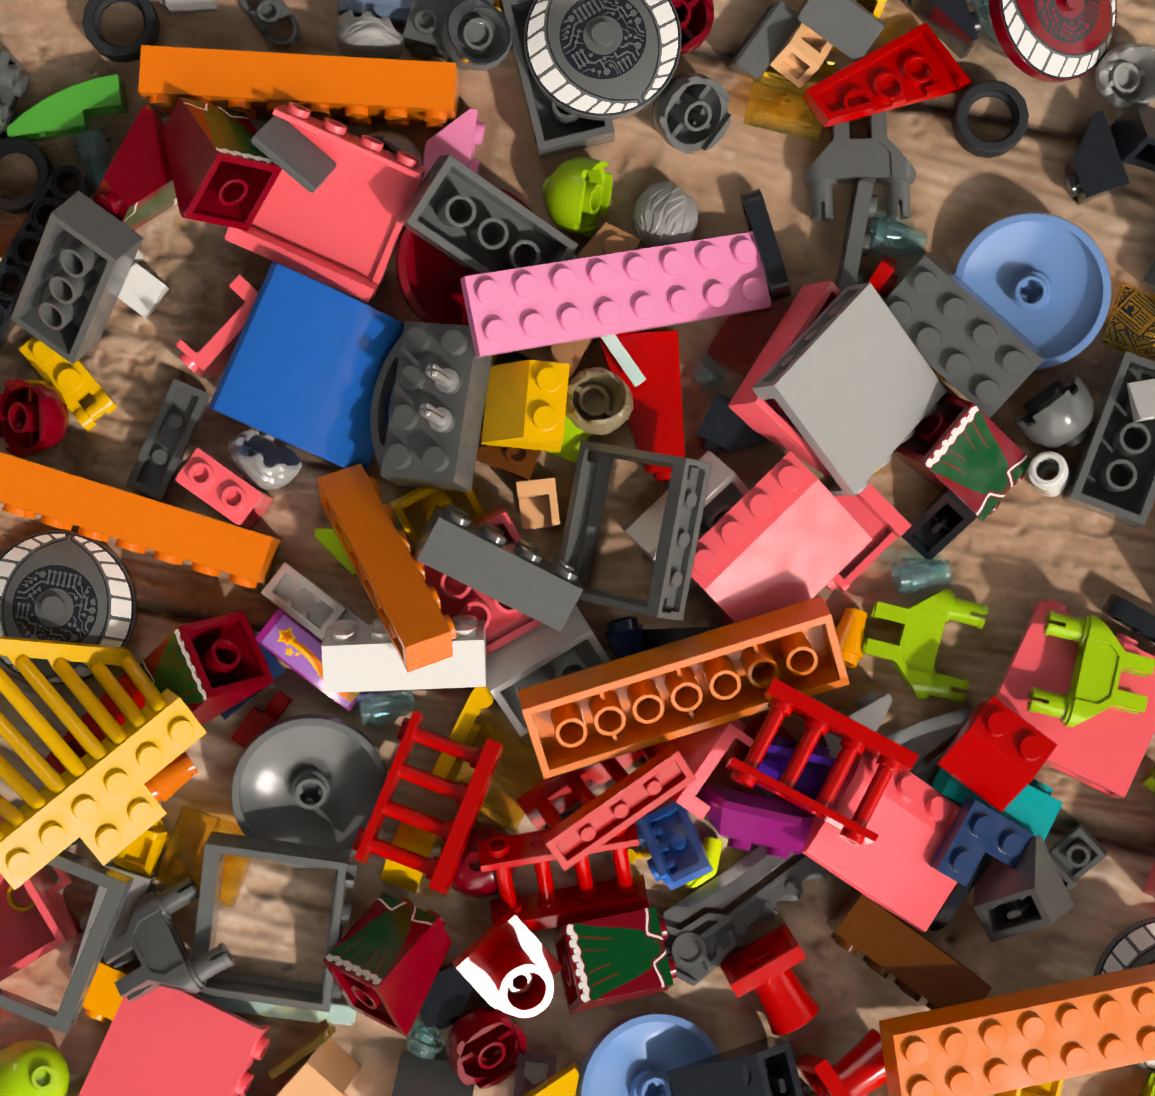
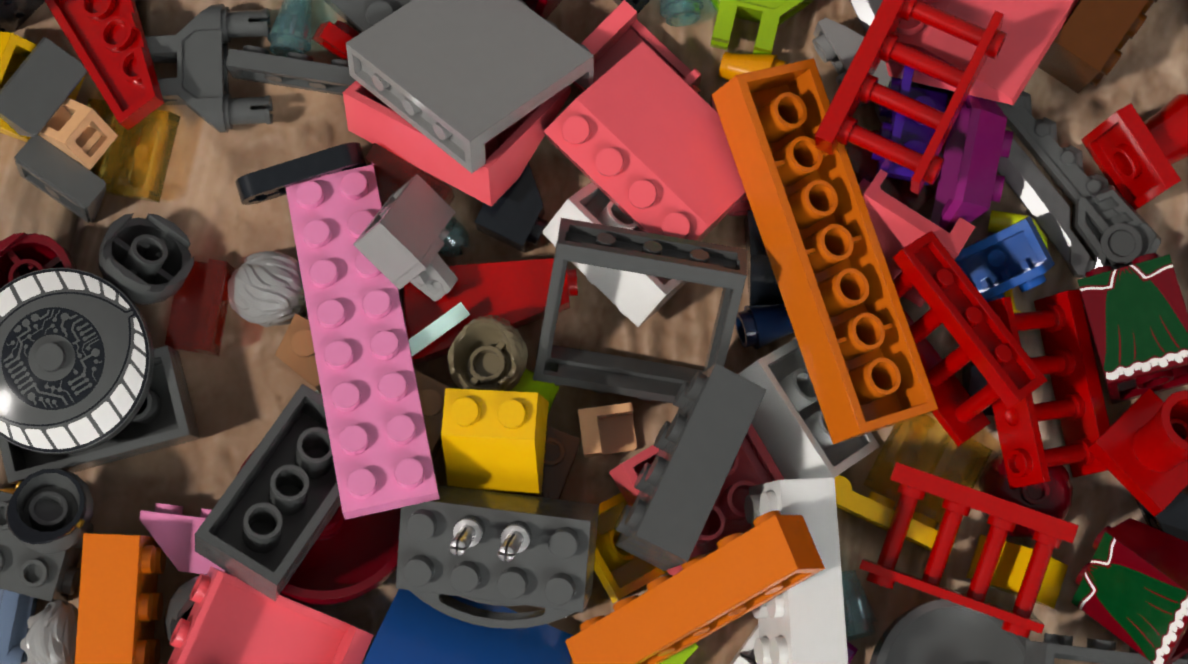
camera: 90 degrees left, 5 degrees down
lime cylinder [542,157,613,237] -> none
none -> clear red panel [165,259,235,356]
none -> light grey hinge [353,174,458,301]

